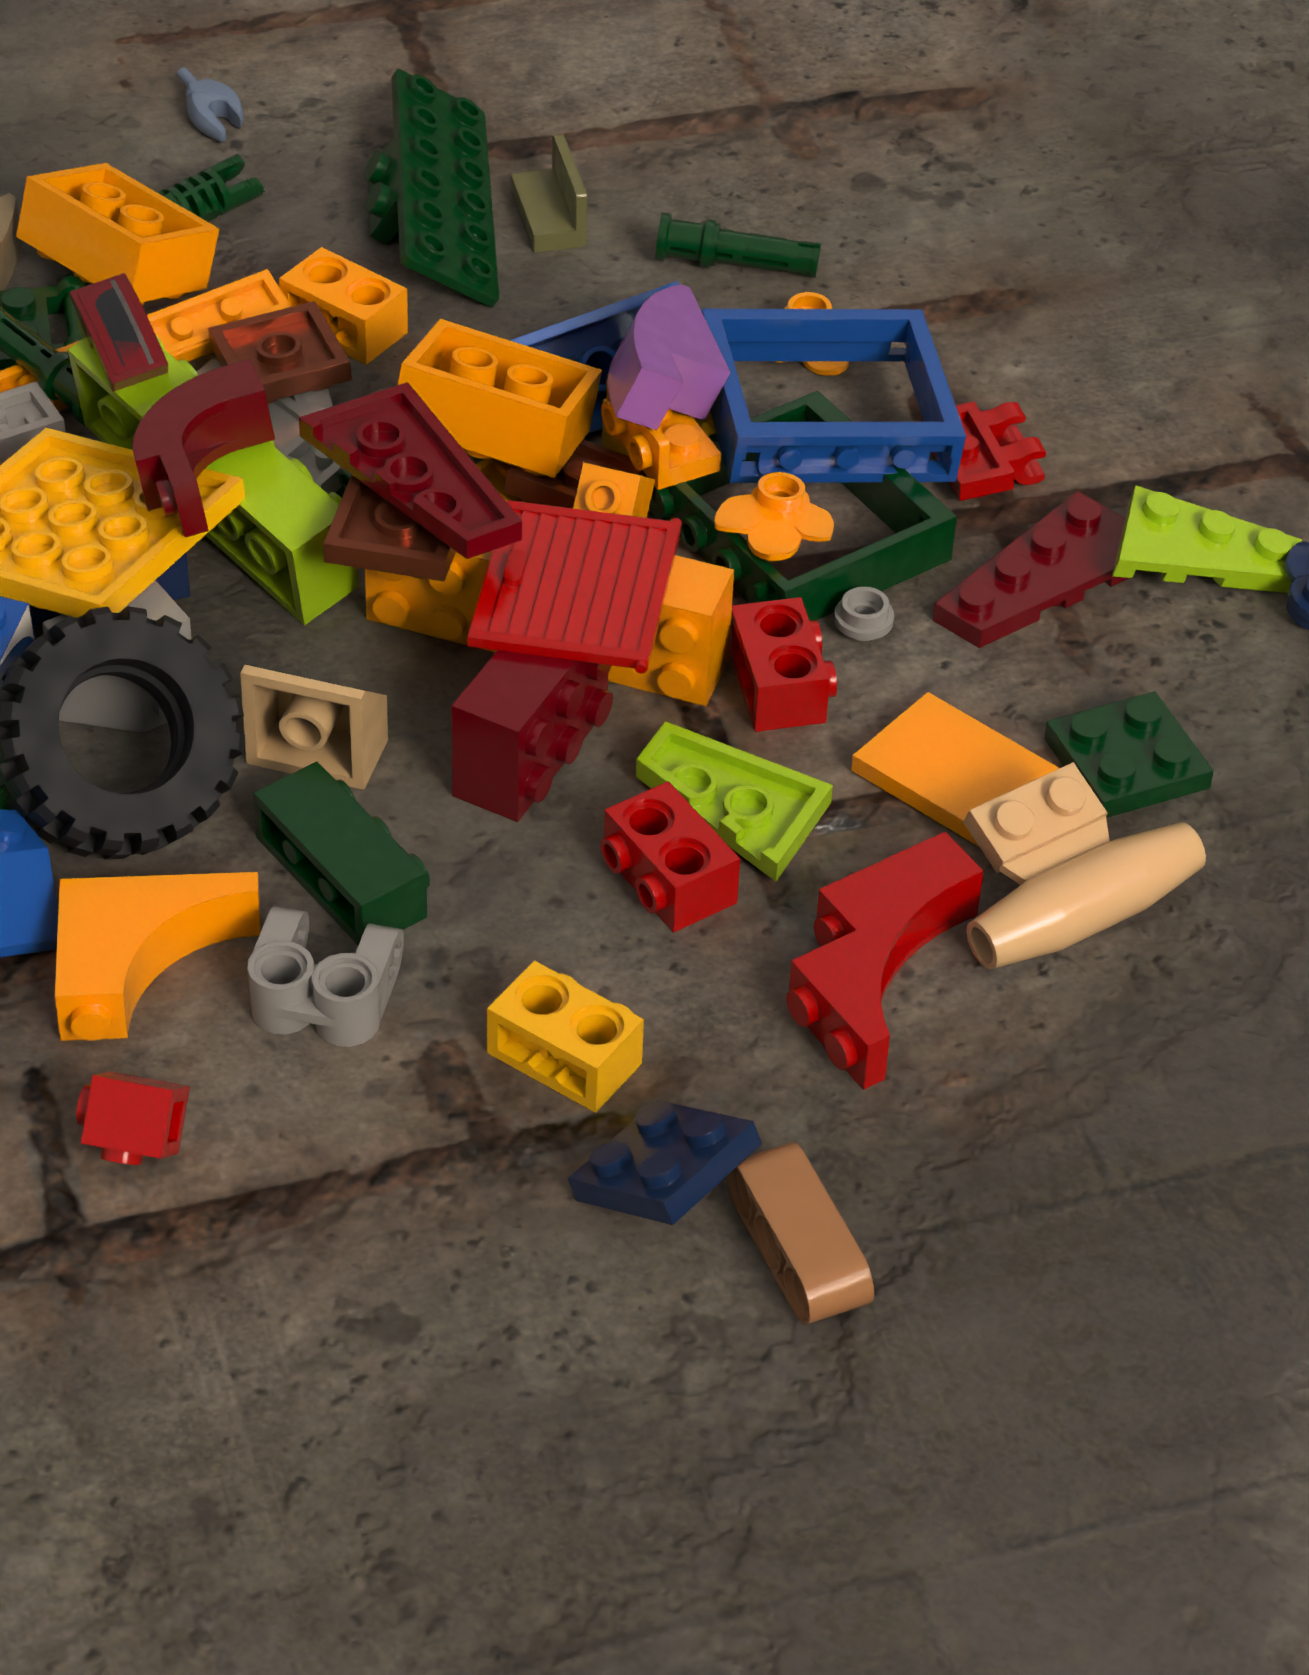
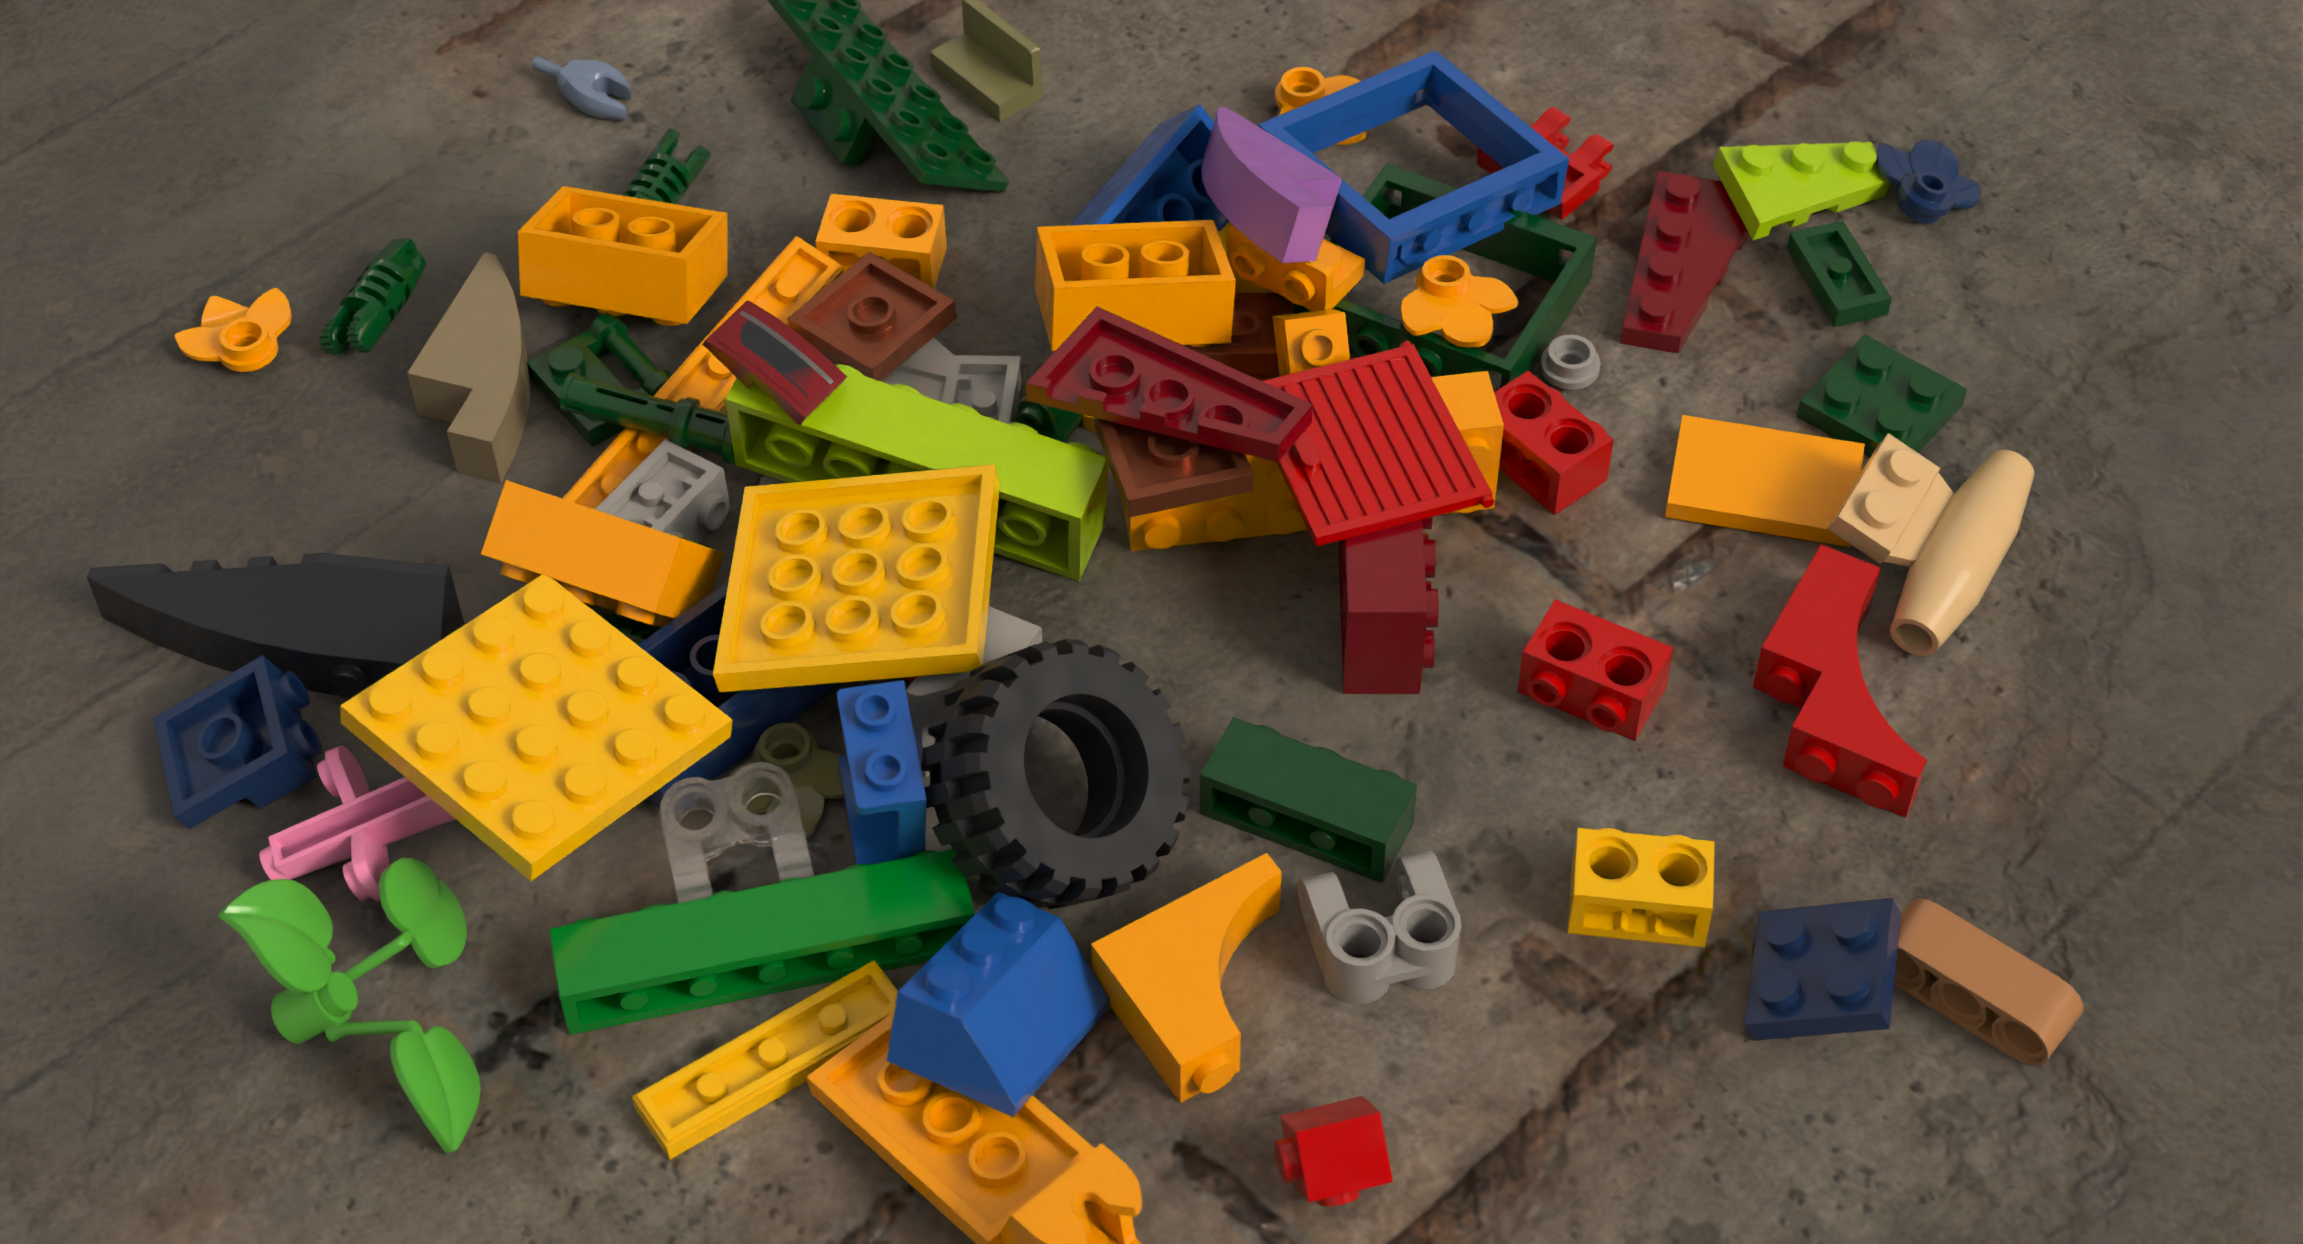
camera: 25 degrees left, 5 degrees up
dark red arch [133,359,276,538] -> none
tan slope [240,665,388,790] -> none
lime wing [636,721,833,881] -> none
dark green pin [655,212,821,278] -> none
none -> dark green plate [1787,220,1892,327]

